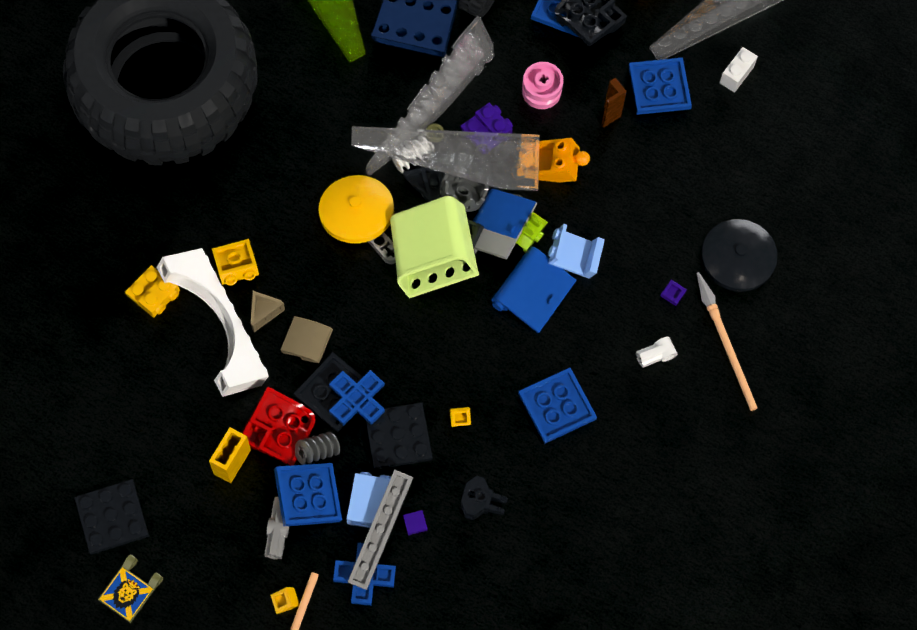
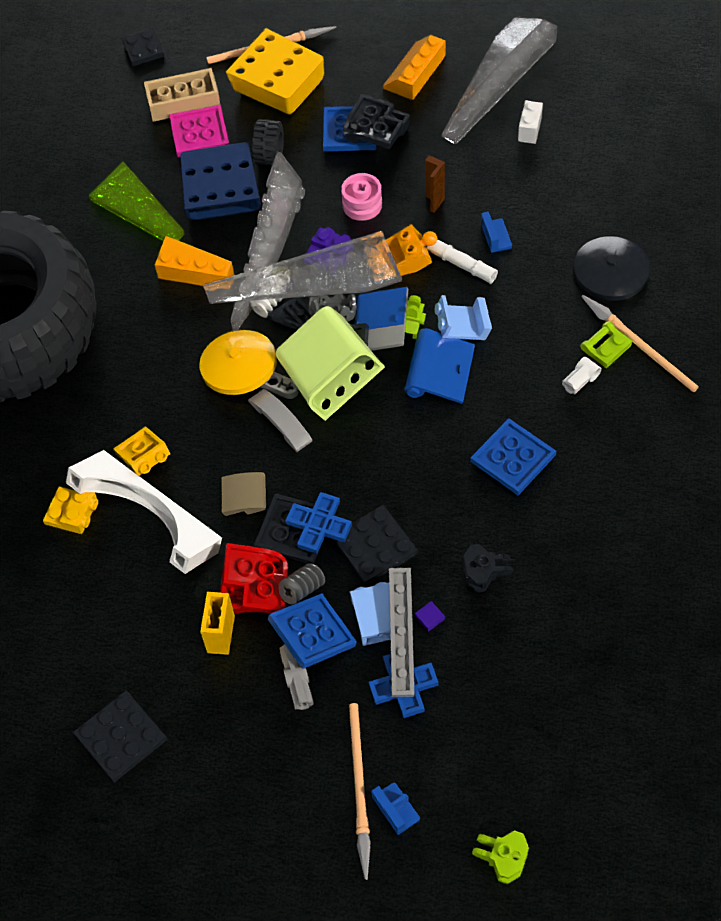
camera: 15 degrees left, 10 degrees down
flag [98,555,163,623] -> none
dark tan slope [251,291,285,332] -> none
yellow slope [270,587,299,614] -> none
yellow slope [450,407,471,427] -> none
blue plate [628,58,692,115] -> none
dark purple tile [660,280,687,306] -> none
none -> light orange wedge [155,236,234,290]
none -> light grey slope [248,389,312,452]
none -> white piece [427,239,498,284]
none -> blue panel [481,212,512,253]
none -> lime plate [580,321,633,368]

